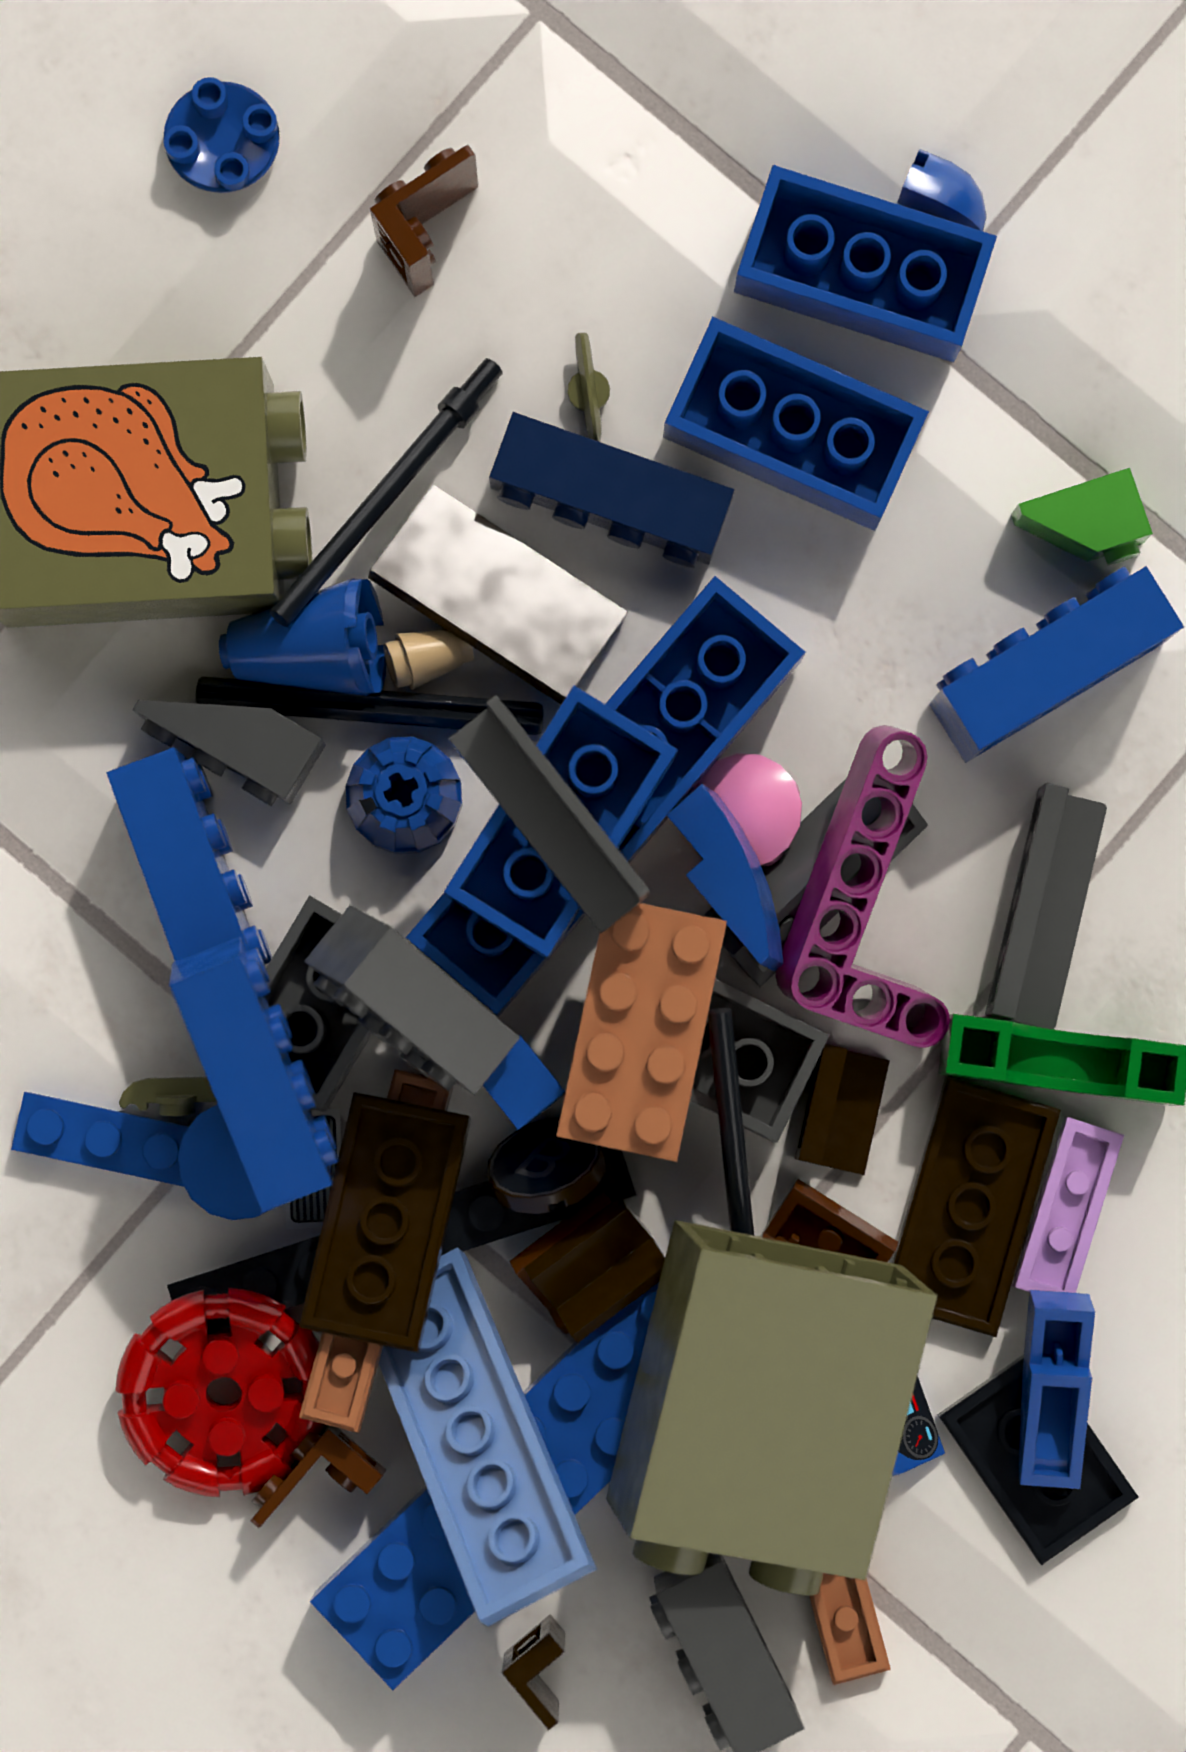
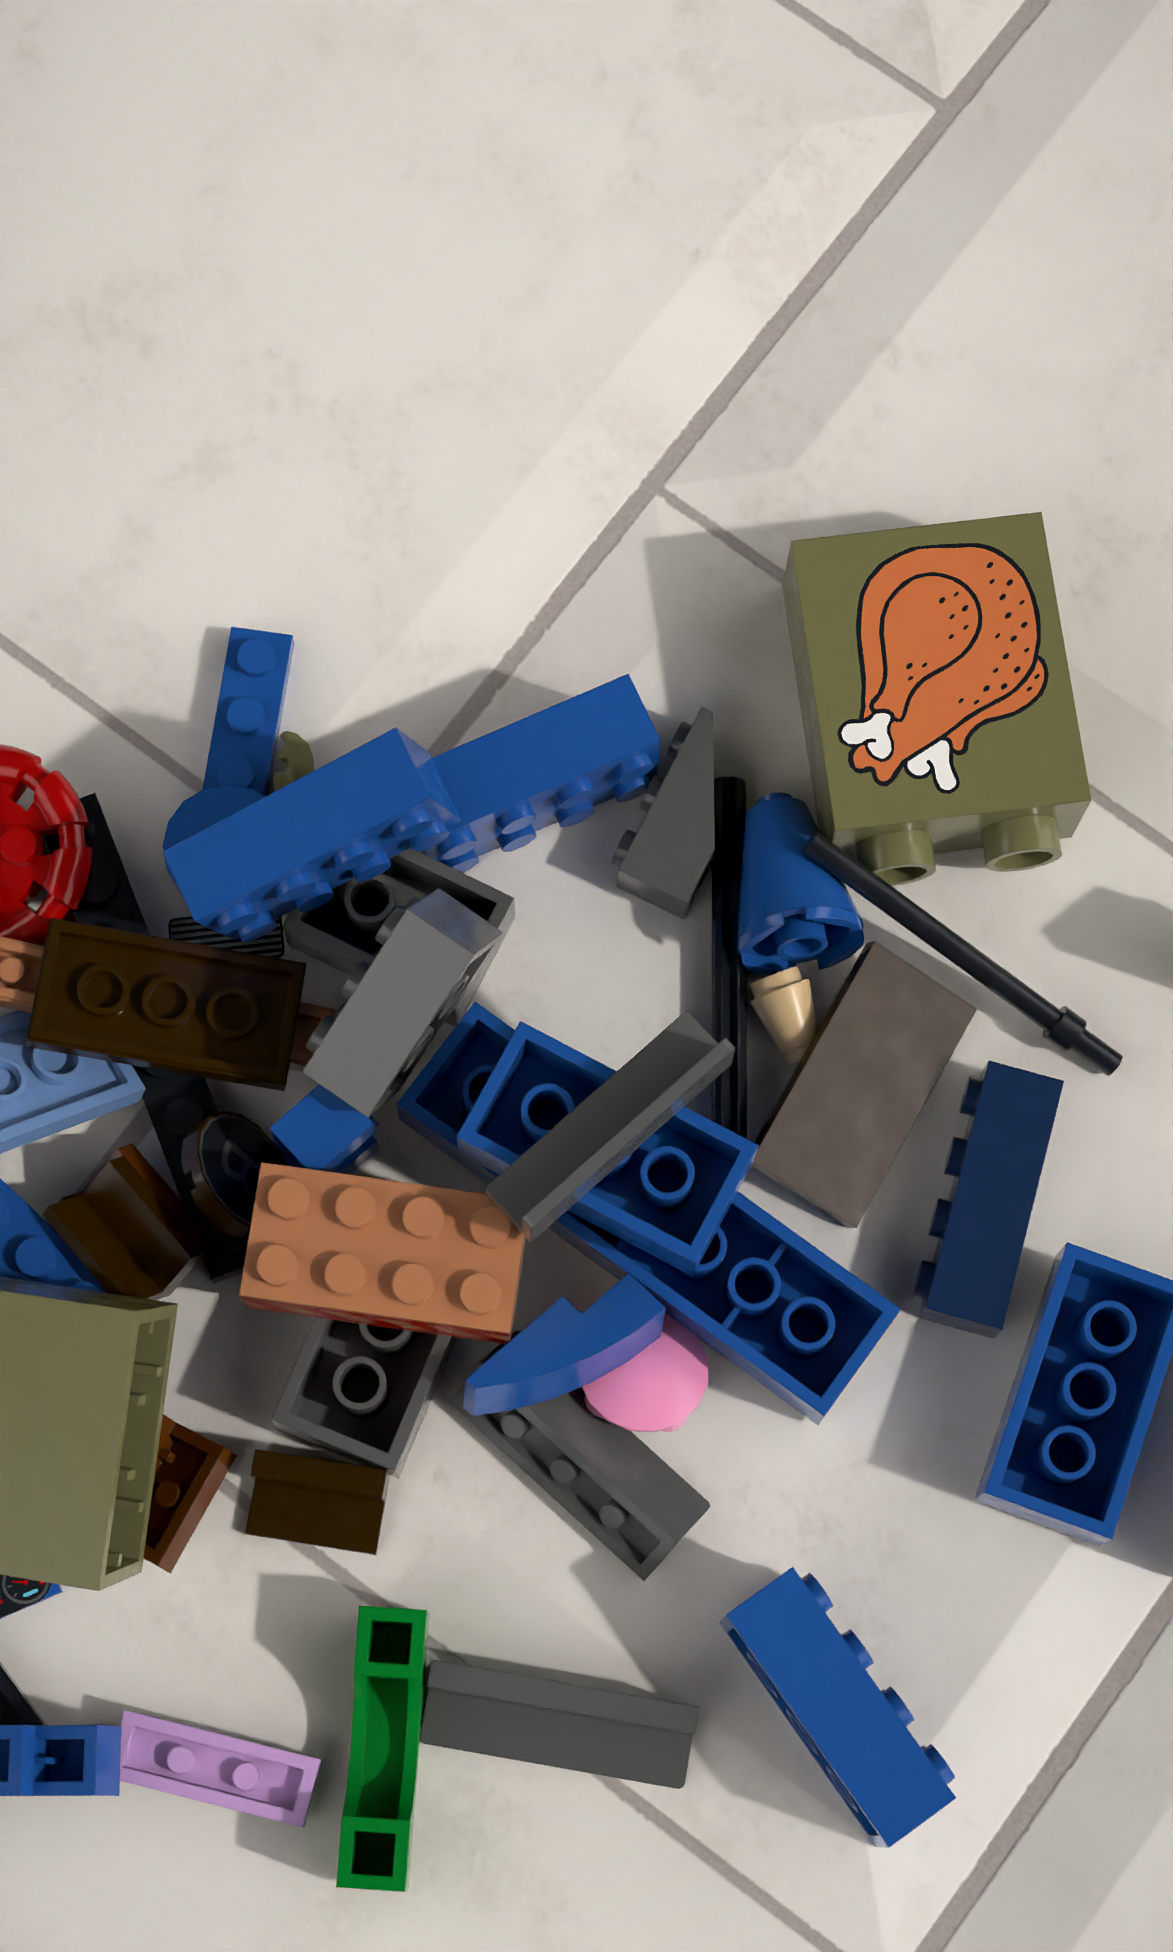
camera: 85 degrees right, 10 degrees down
blue piece [345,736,463,854] -> none
olive piece [568,332,610,442] -> none
black bar [708,1008,754,1236] -> none
magenta beam [775,725,950,1048] -> none
dark brown tile [892,1076,1061,1337] -> none
bright green slope [1011,468,1153,565] -> none

